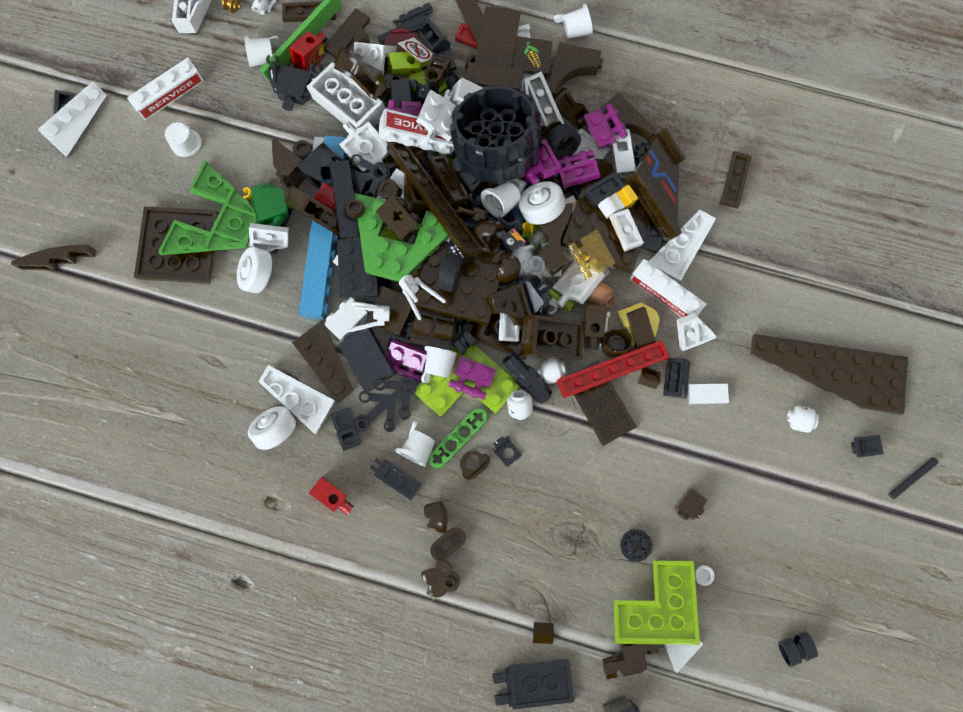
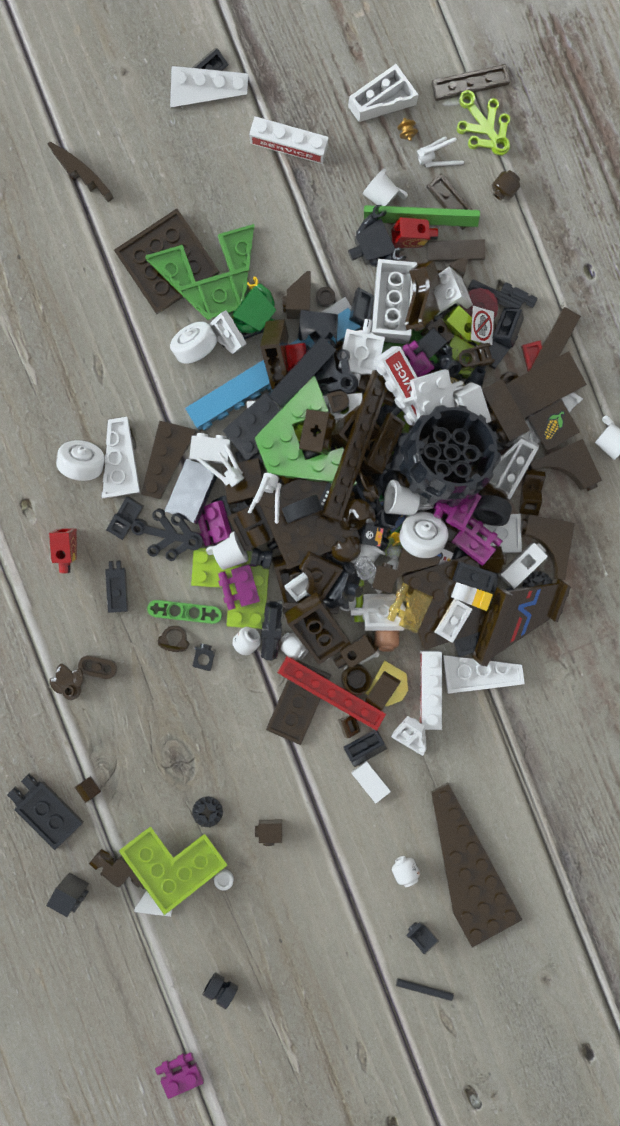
camera: 50 degrees right, 10 degrees up
white hat [165,122,202,157] -> none
dark brown plate [346,200,366,219] -> none
white hat [395,421,435,467] -> none
dark brown hair [424,501,448,533] -> none
magenta plate [583,104,628,150] -> none
dark brown plate [719,151,752,209] -> none
none -> black tile [349,287,374,327]

